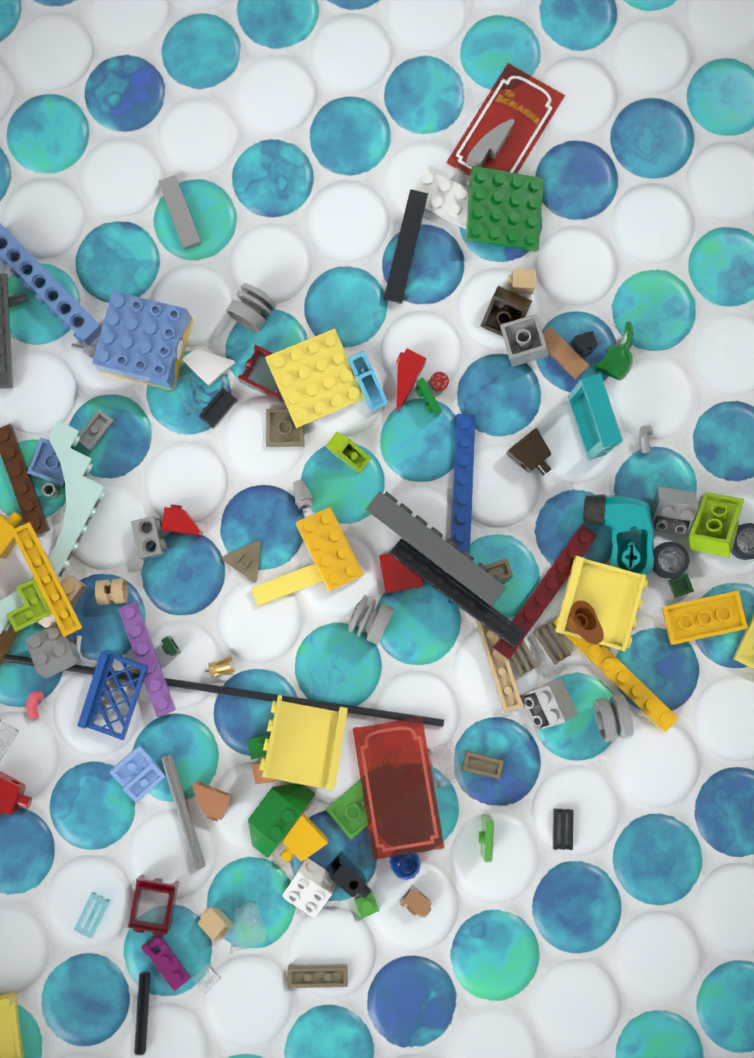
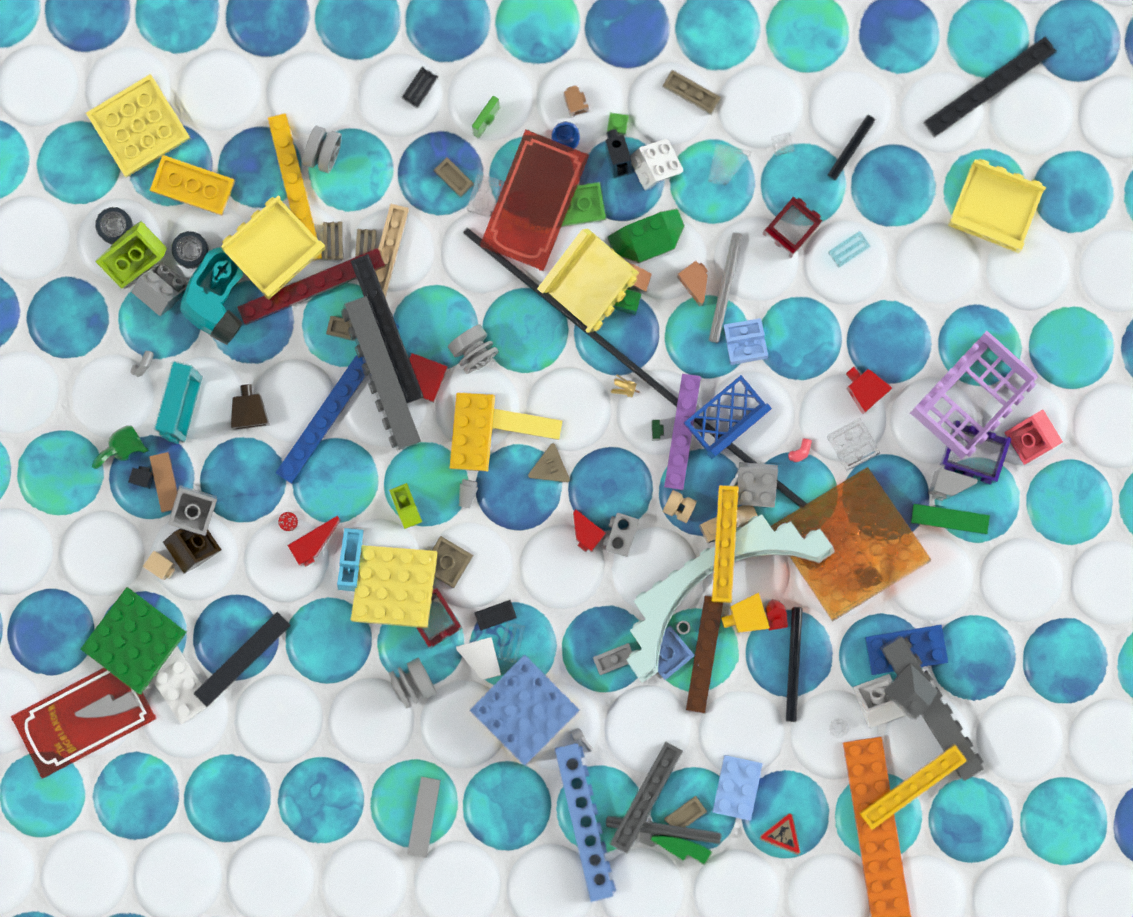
camera: 155 degrees left, 0 degrees up
lime plate [6,578,52,632] -> none
magenta plate [142,936,191,992] -> none
tan brick [198,908,234,941] -> none
yellow torso [280,813,329,863] -> none
green plate [415,378,442,417] -> none
light grey slope [520,678,578,731] -> none
dark orange piece [567,600,604,644] -> none
dark green plate [667,573,694,598] -> none

